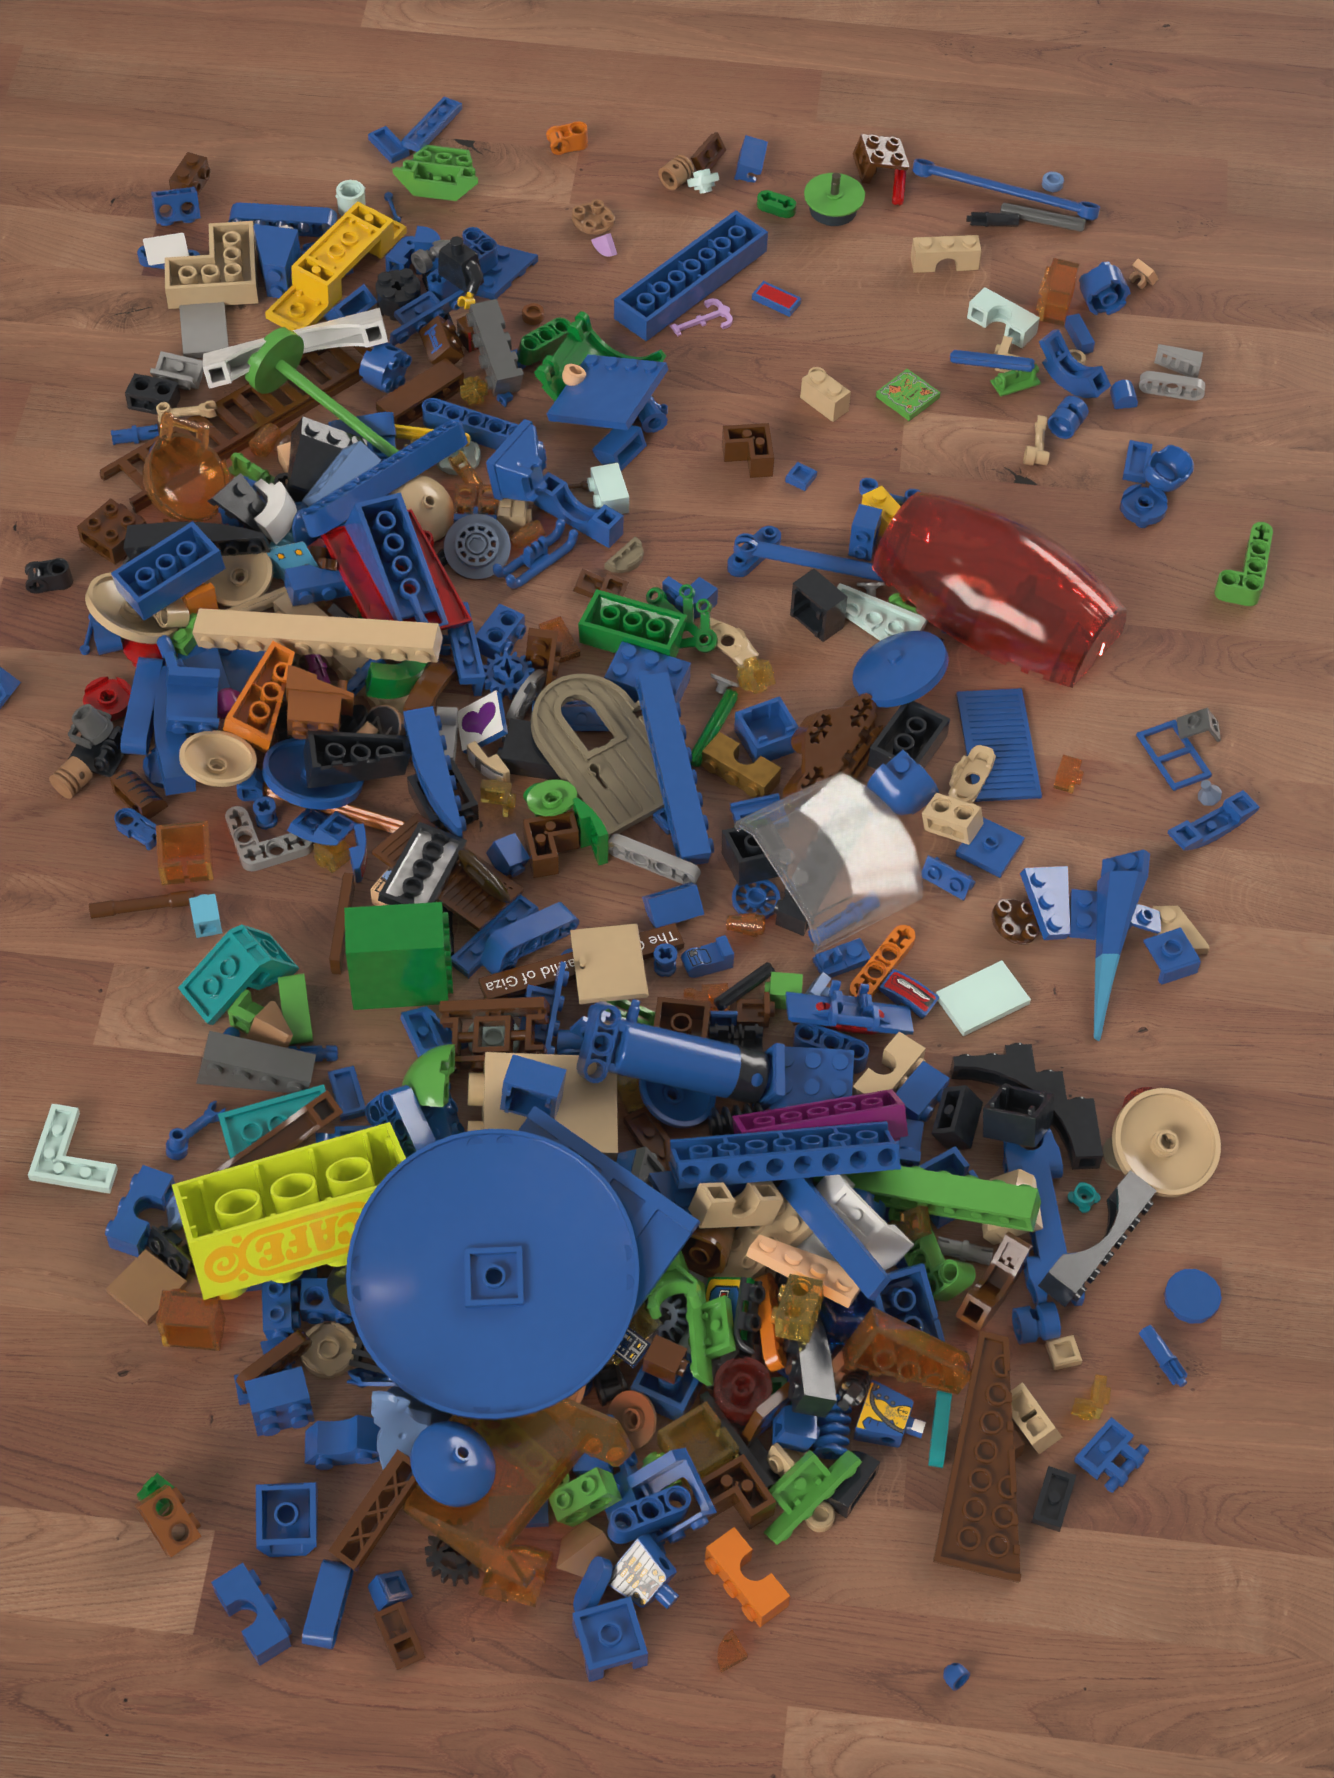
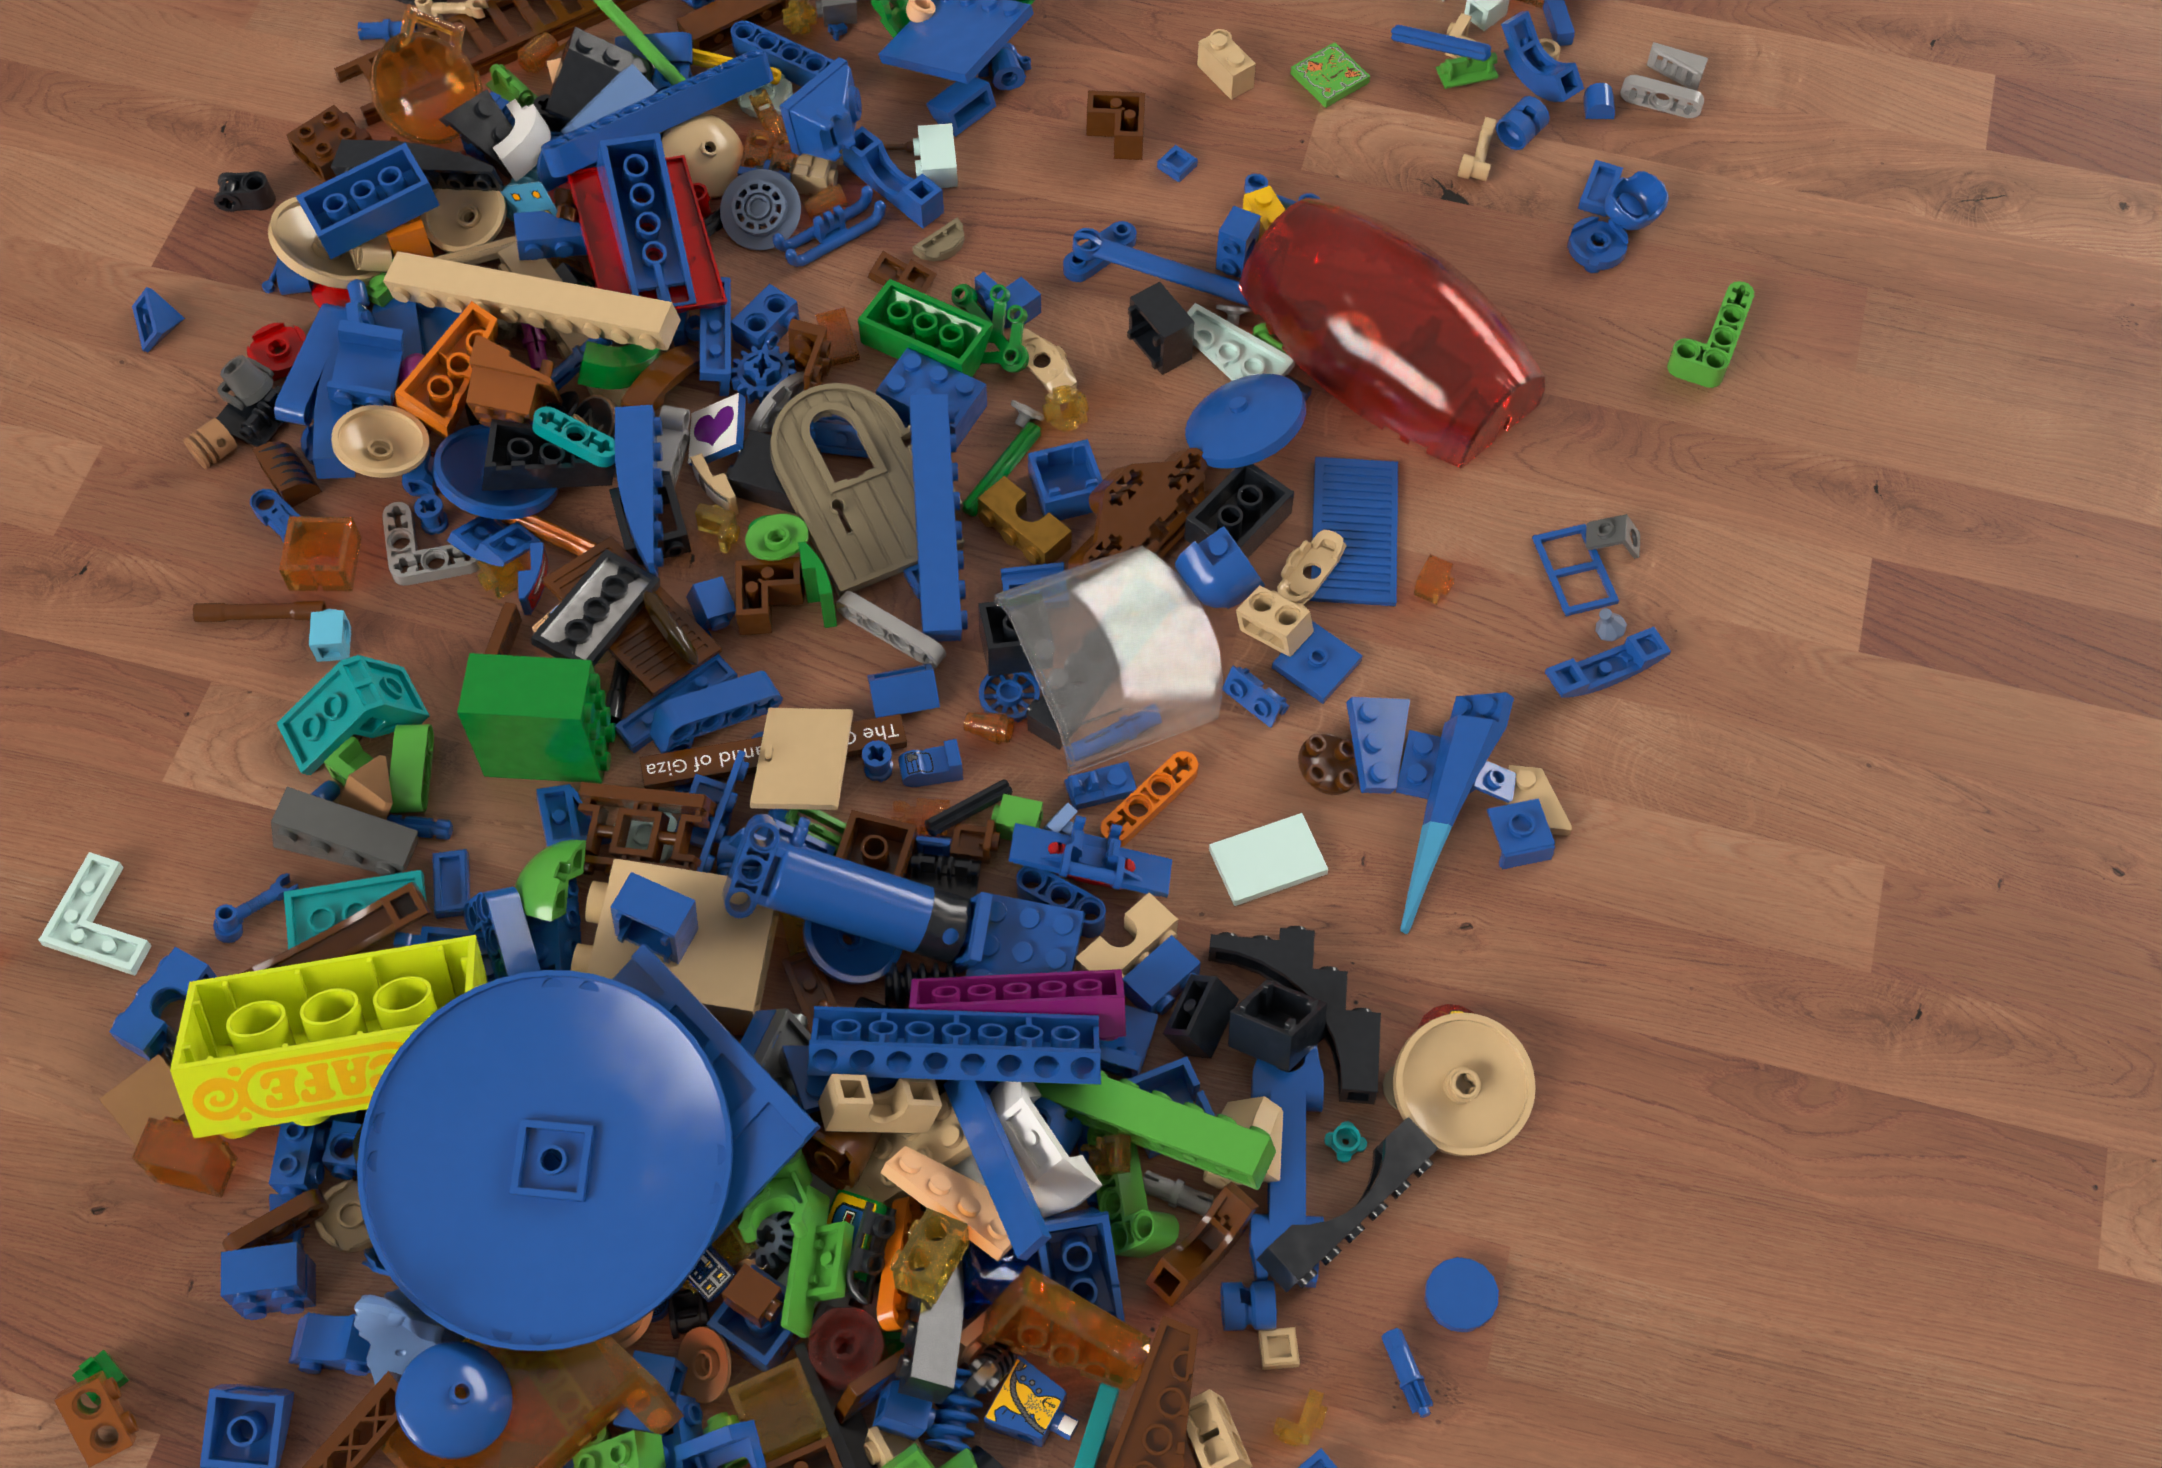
camera: 10 degrees right, 5 degrees up
slope [878,969,940,1019] -> none
none -> teal beam [532,407,615,467]

